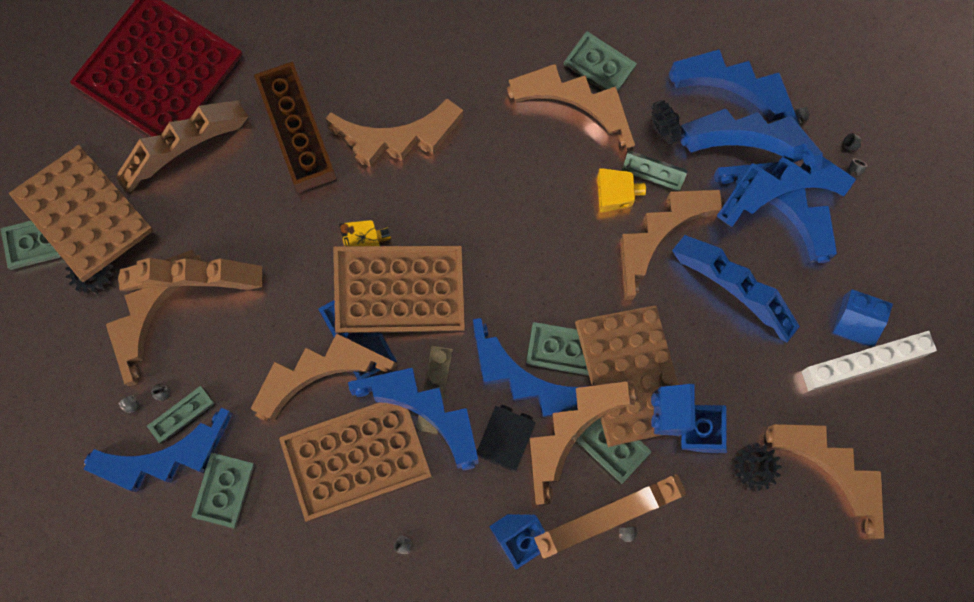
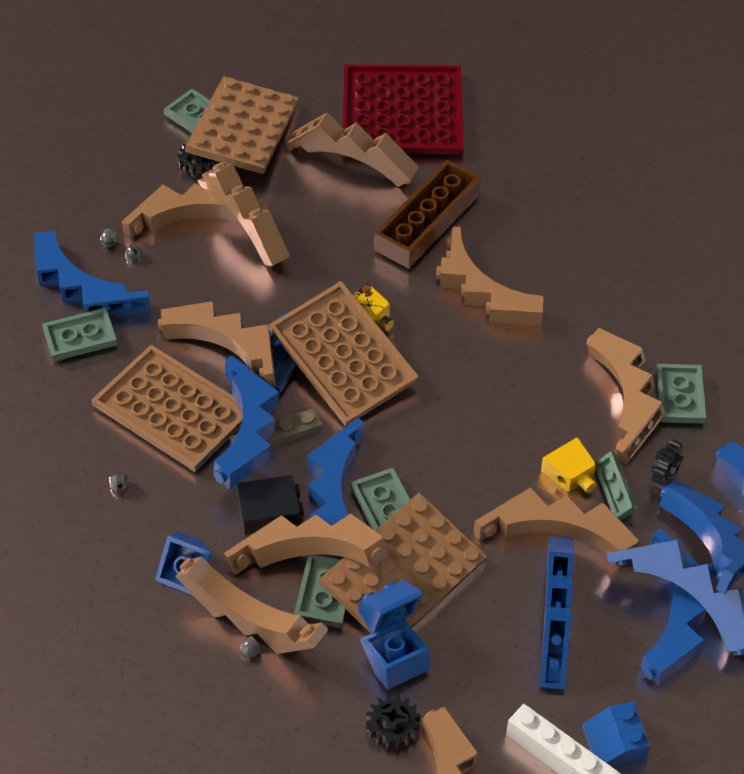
camera: 60 degrees right, 25 degrees down
sand green plate [147,386,215,444] -> none

